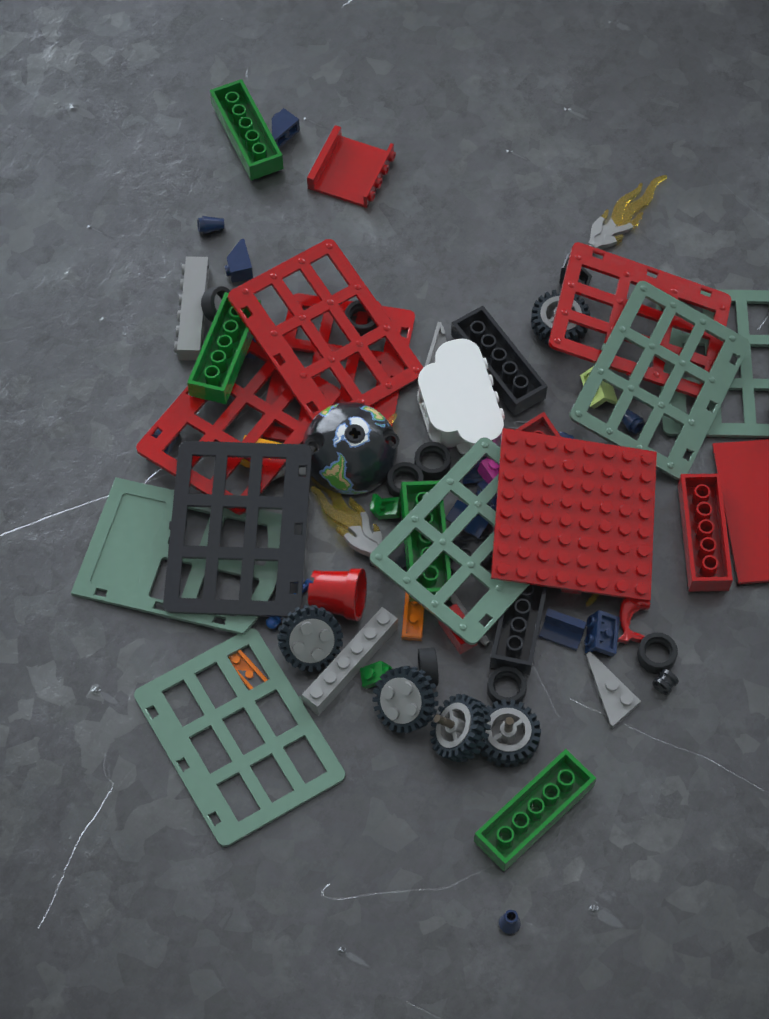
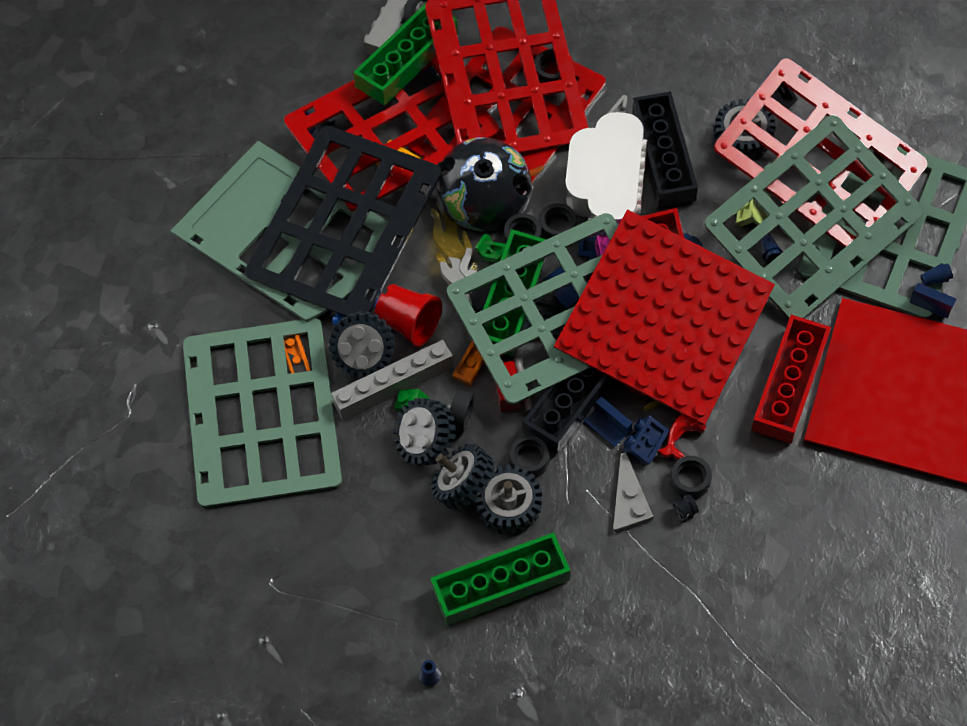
camera: 25 degrees right, 0 degrees up
piece [588,175,667,249] -> none

